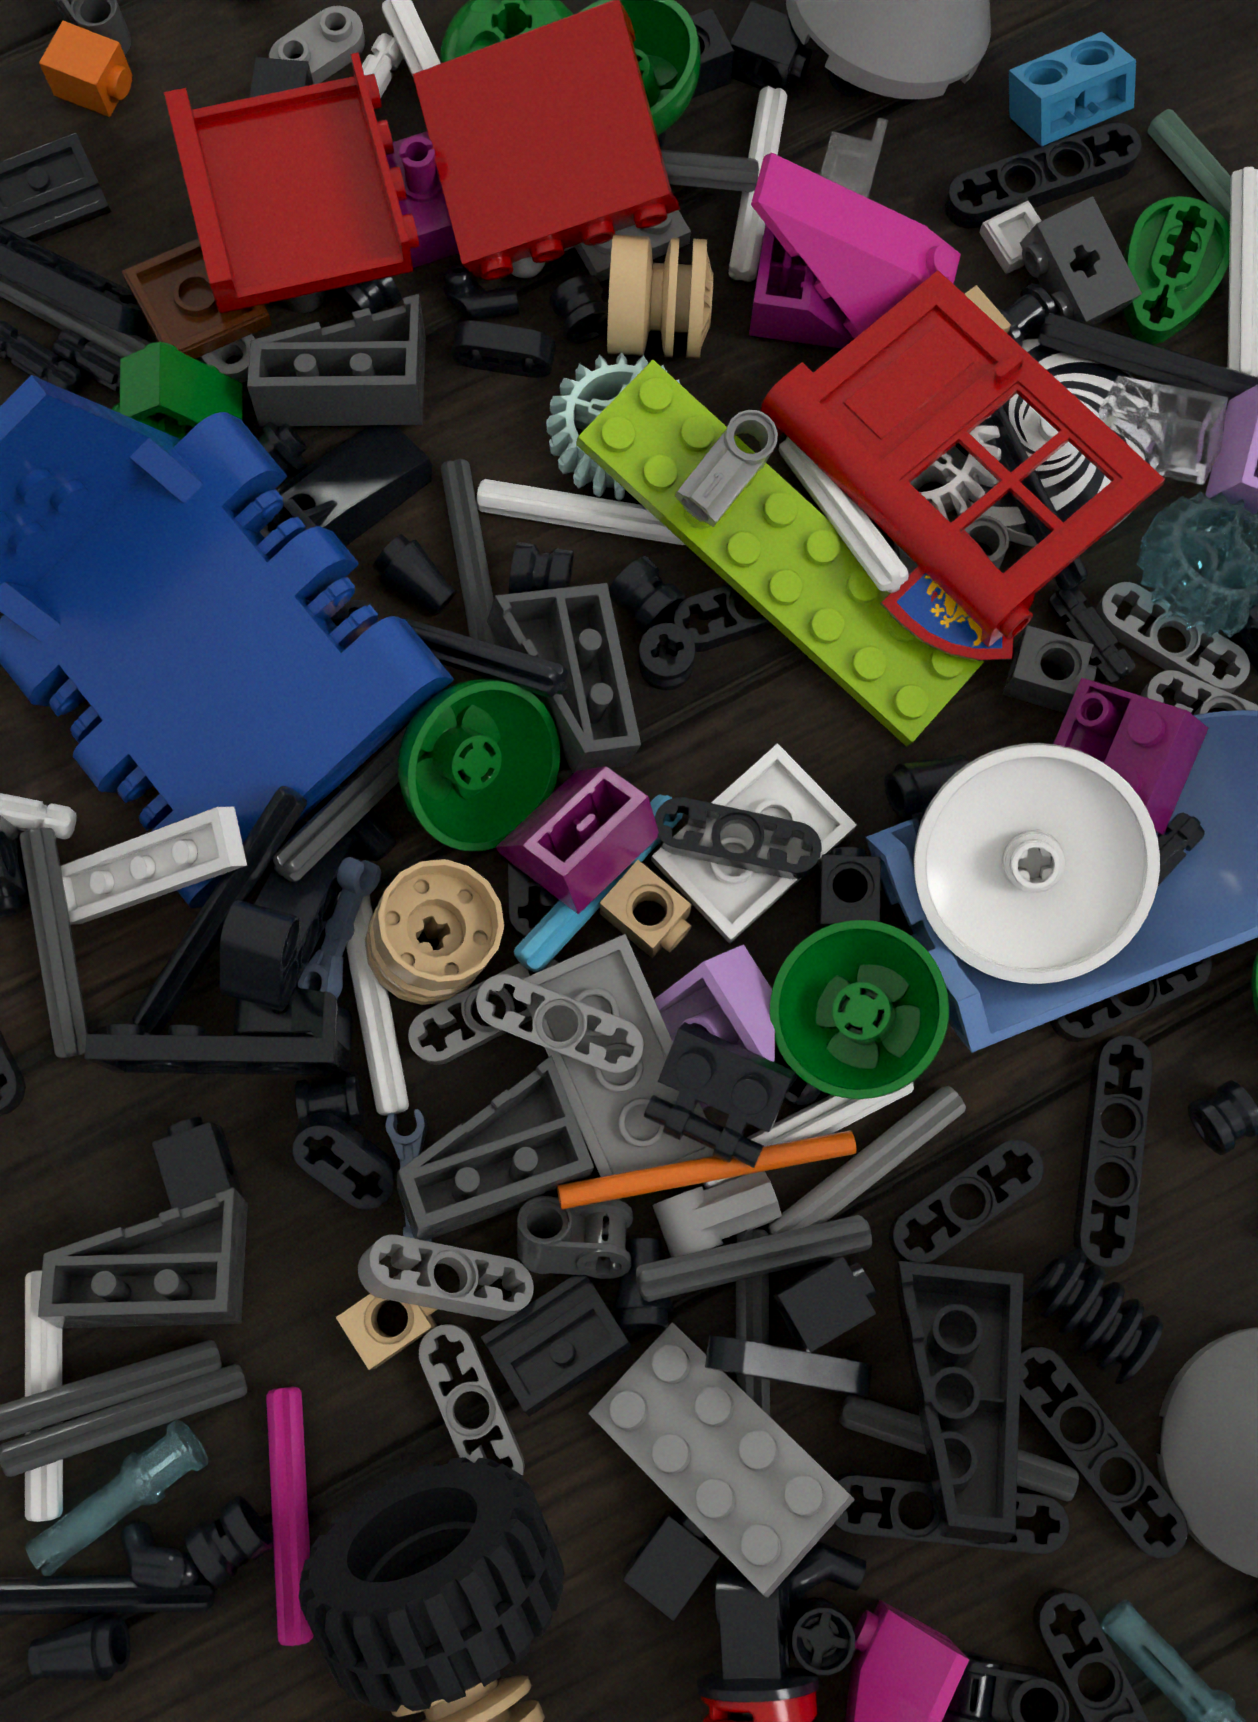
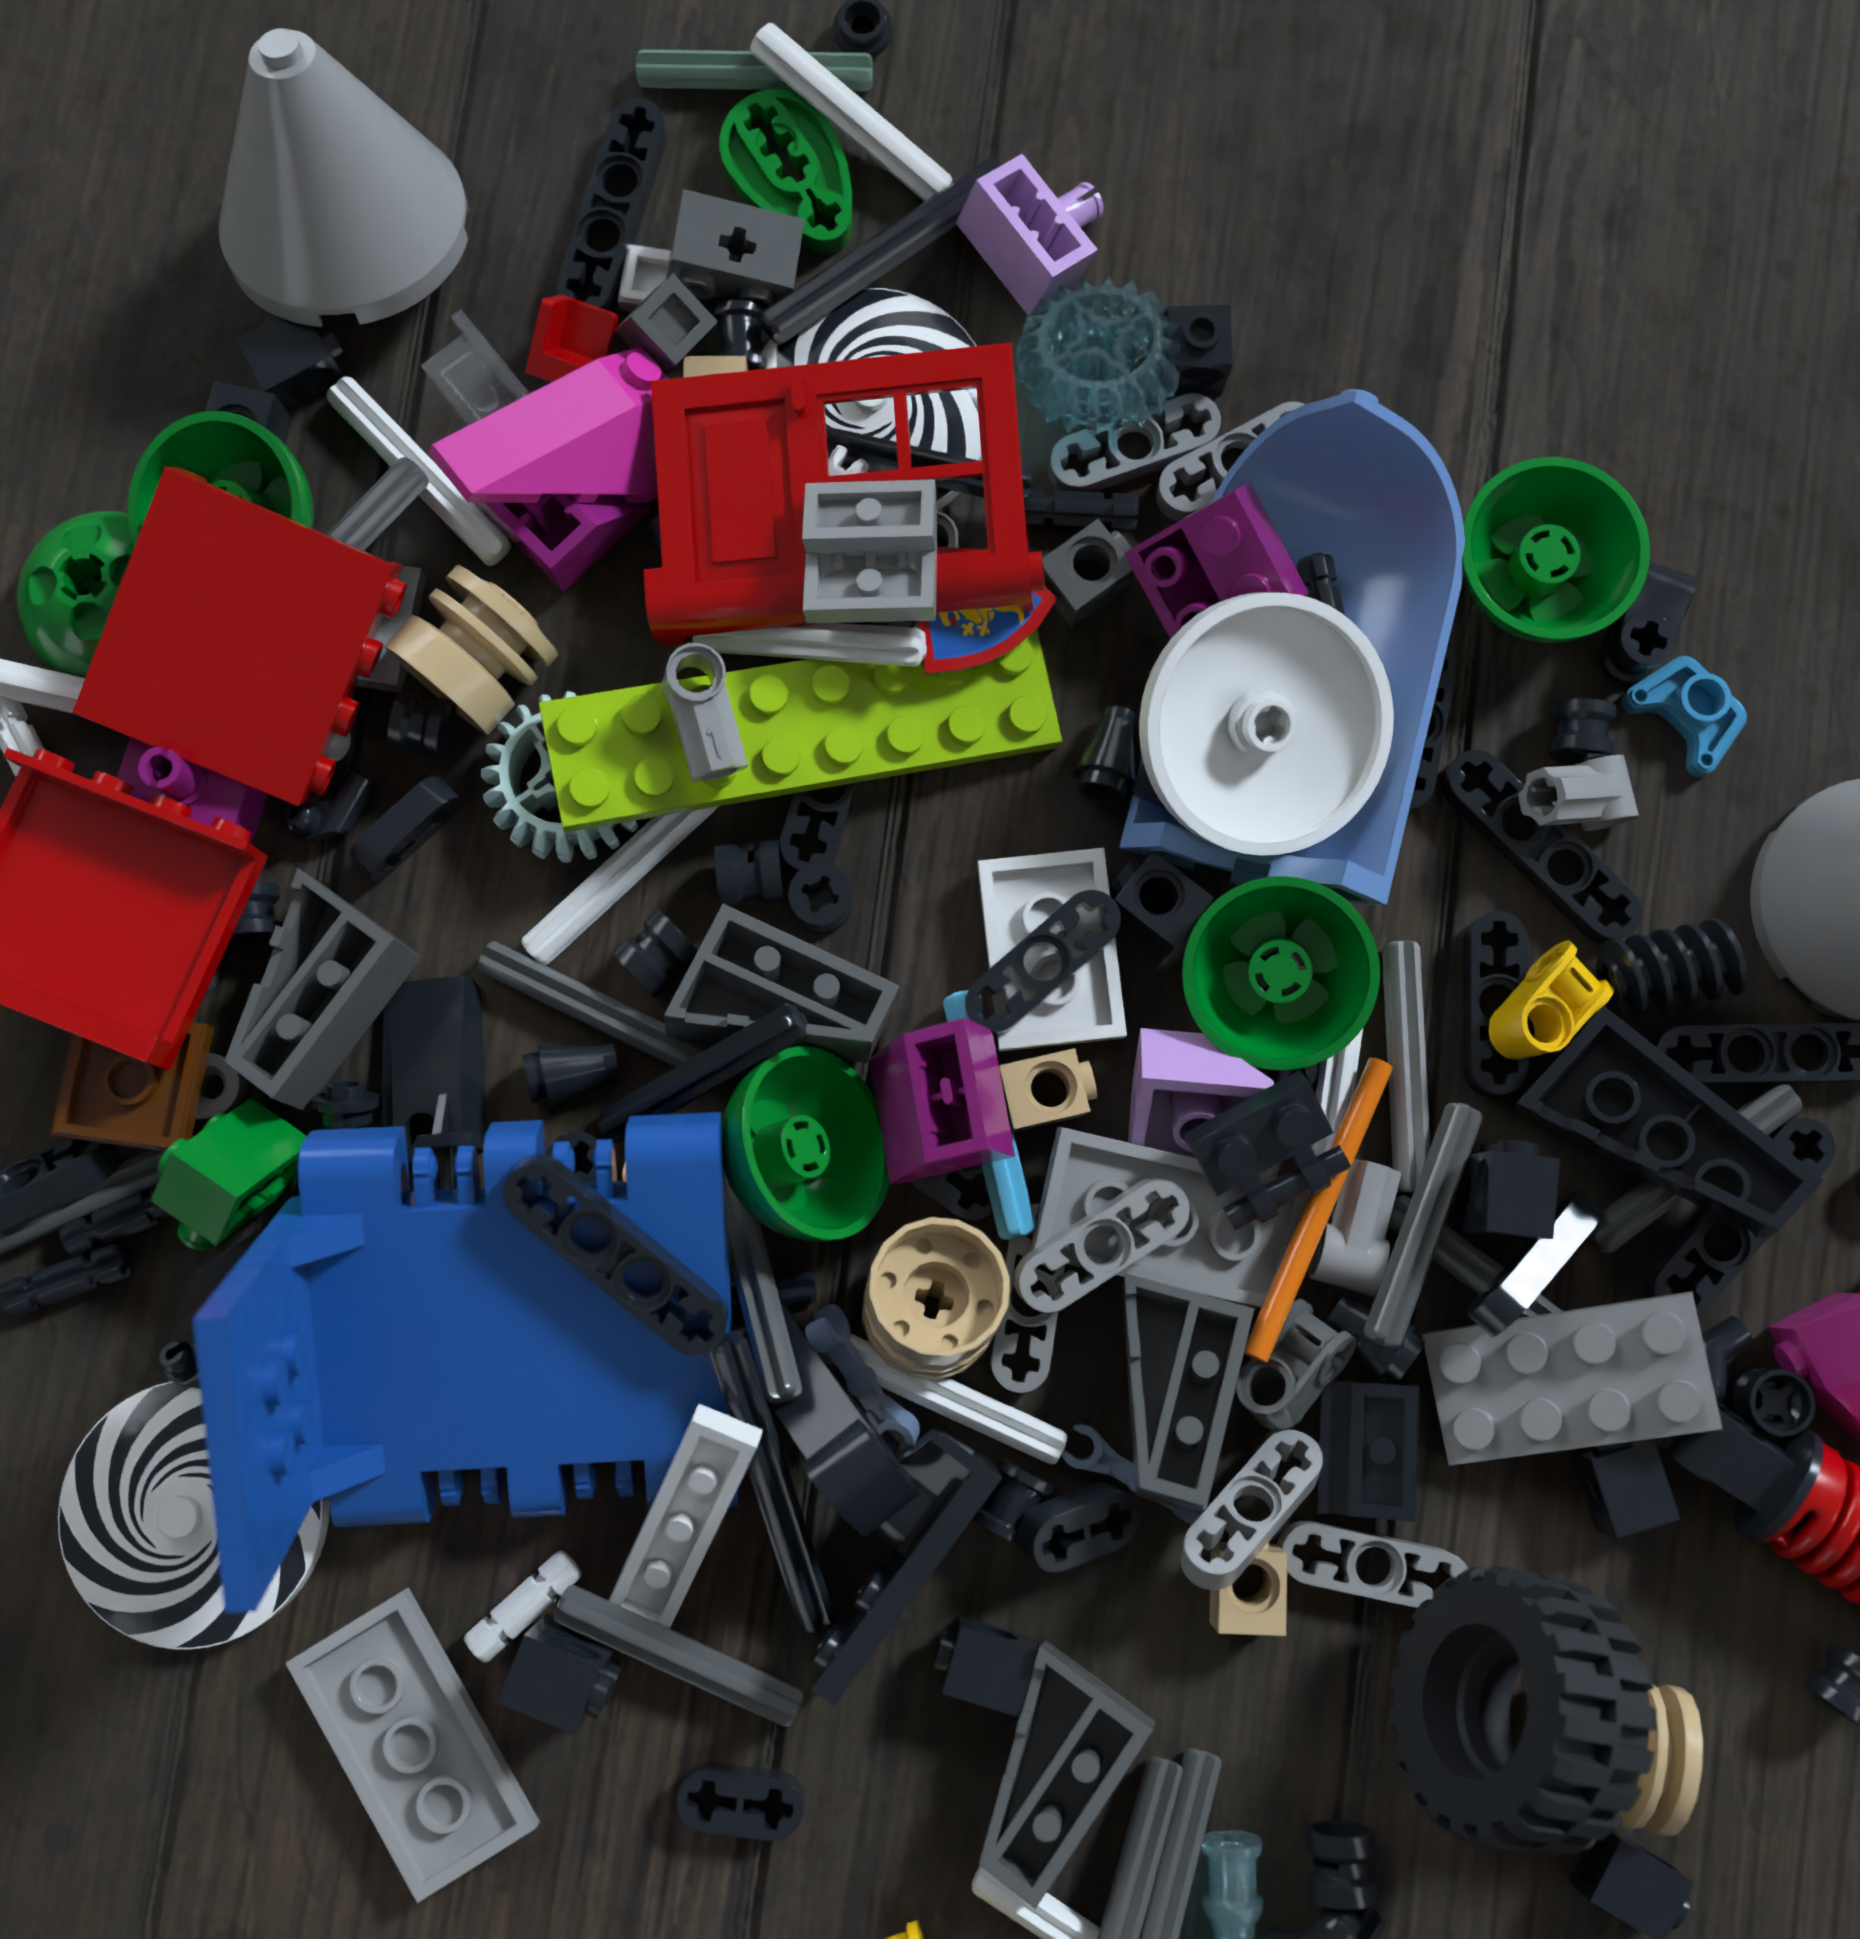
camera: 55 degrees left, 5 degrees up
dark pink axle [266,1387,314,1646] -> none
dark azure brick [1009,32,1136,147] -> none
clear arch [1099,376,1228,485] -> none
none -> black beam [503,1153,728,1356]
none -> red panel [525,294,618,382]
none -> dark grey brick [614,274,718,373]
none -> light grey slope [802,480,937,623]
none -> yellow piece [1488,940,1614,1060]
none -> light grey piece [1518,755,1639,831]

